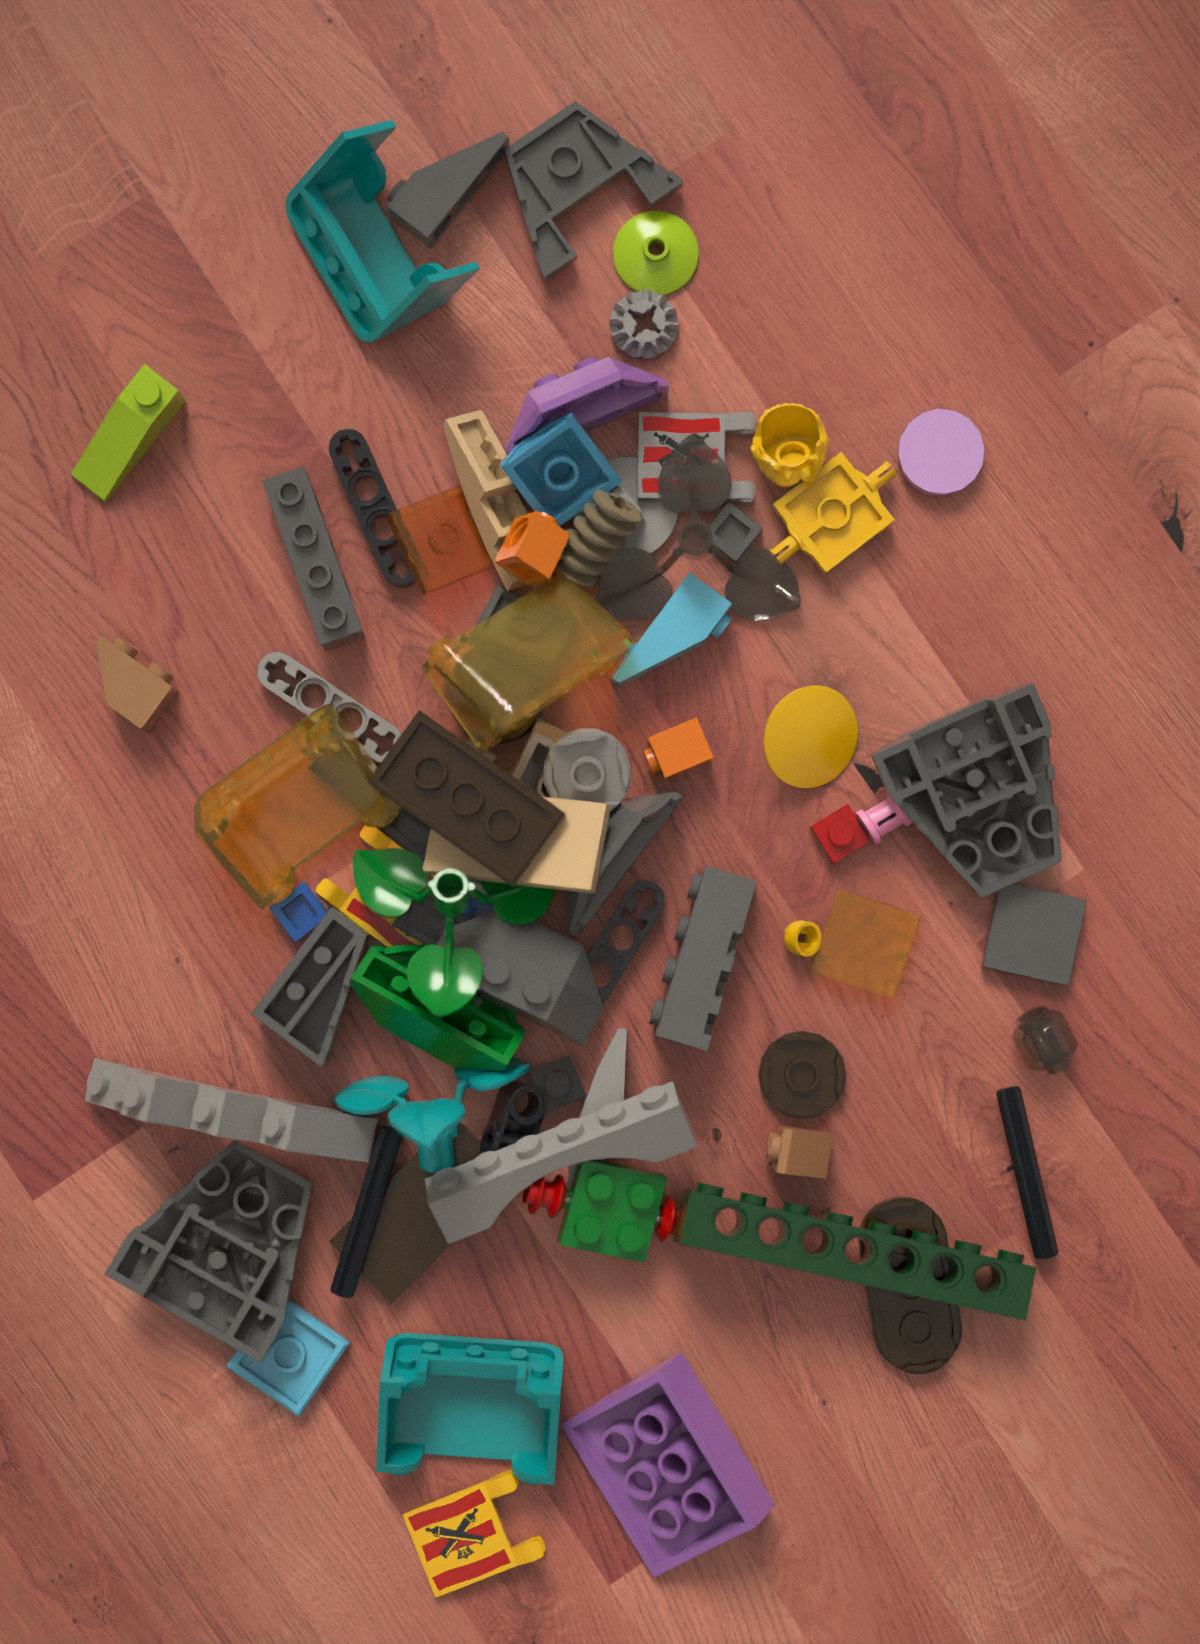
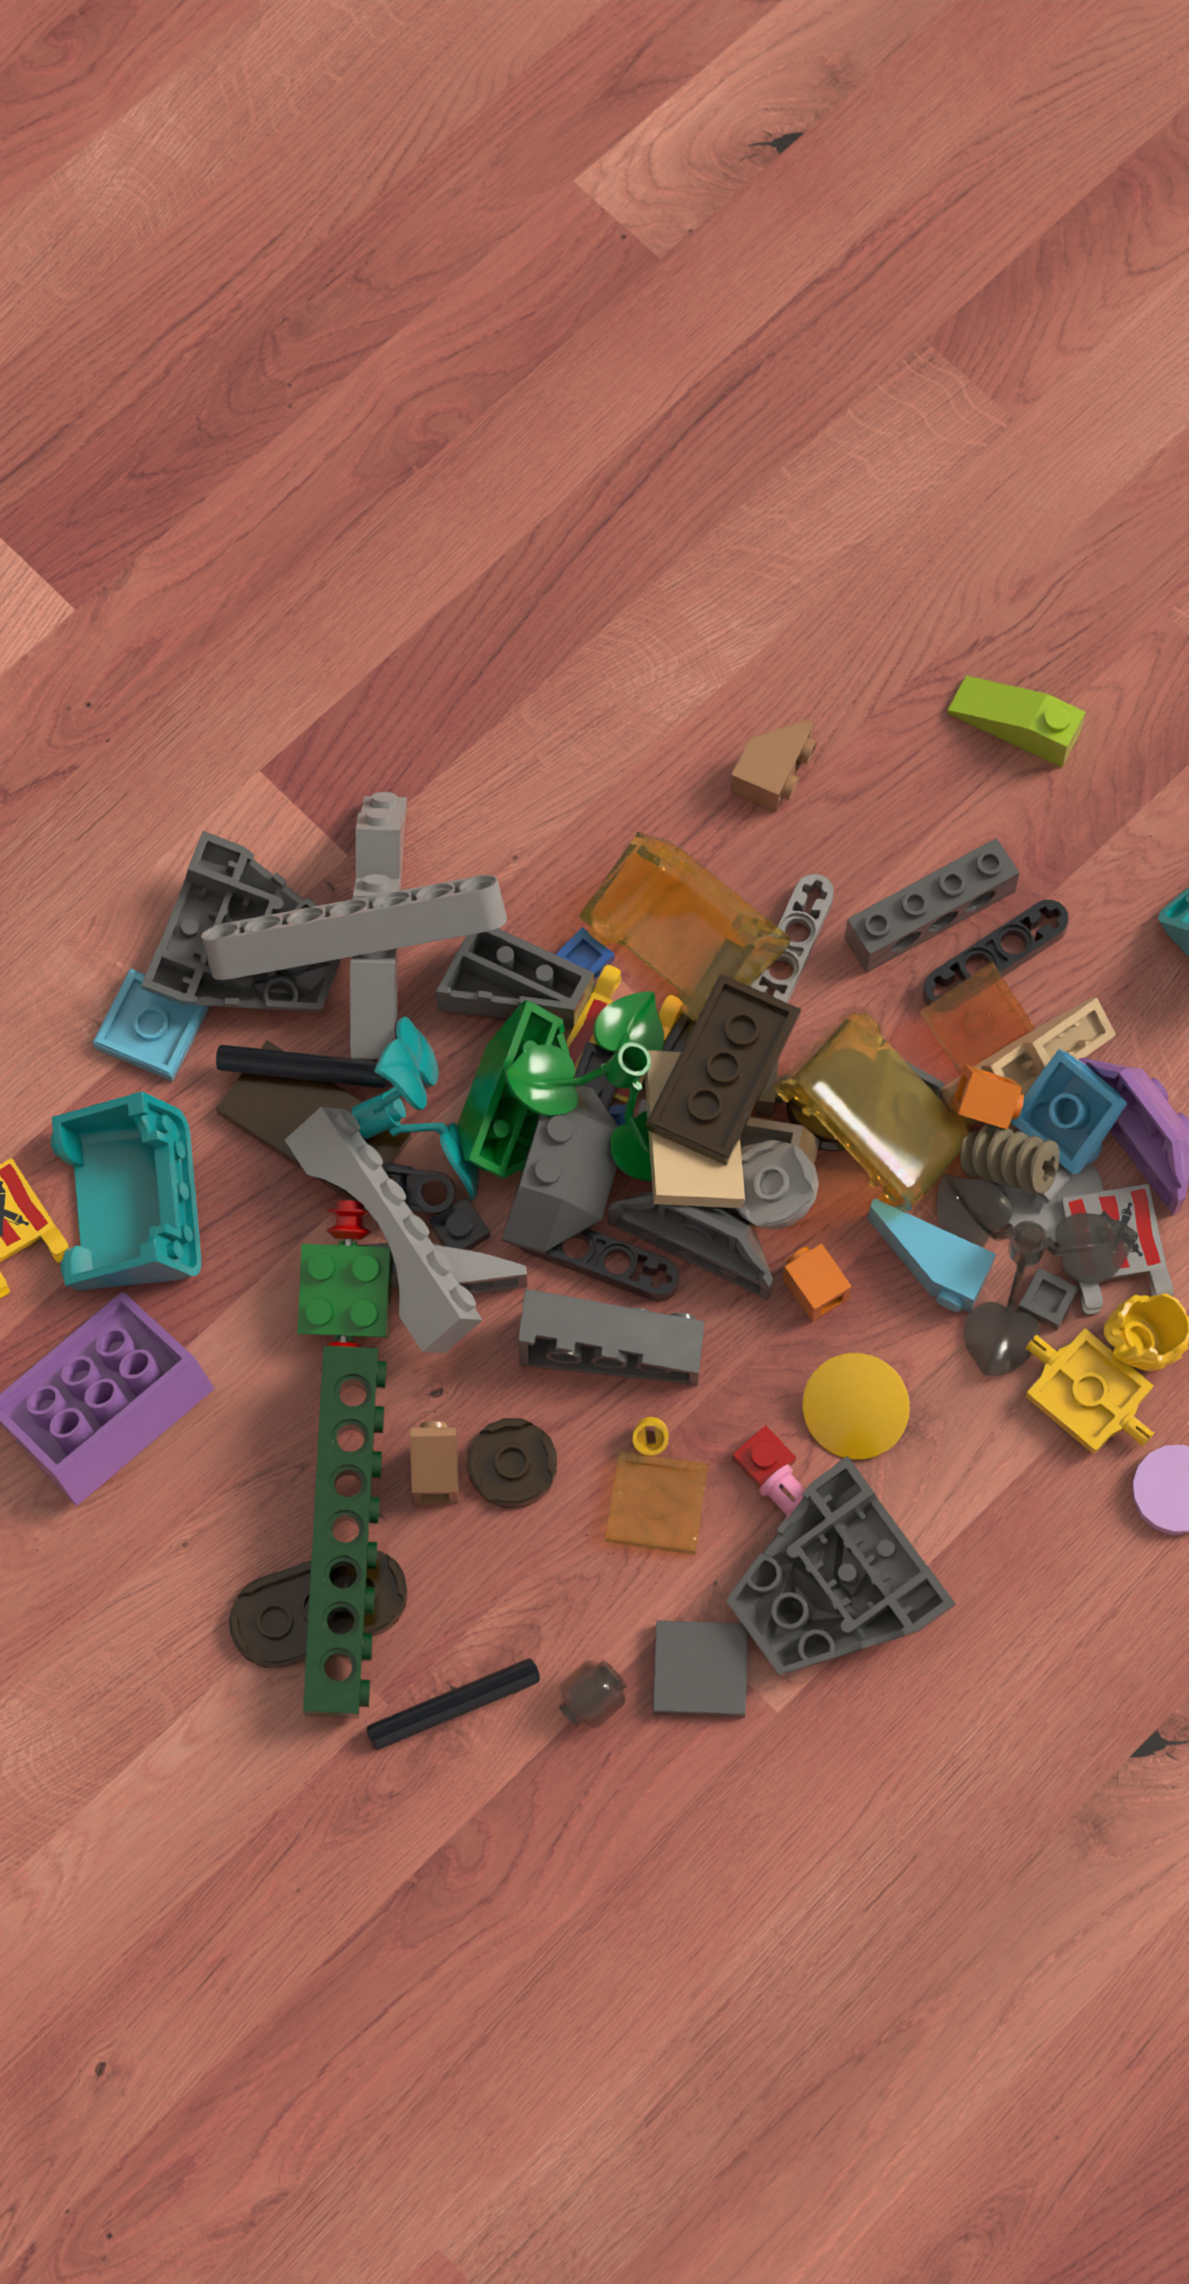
camera: 80 degrees right, 15 degrees down
none -> light grey beam [201,875,508,980]

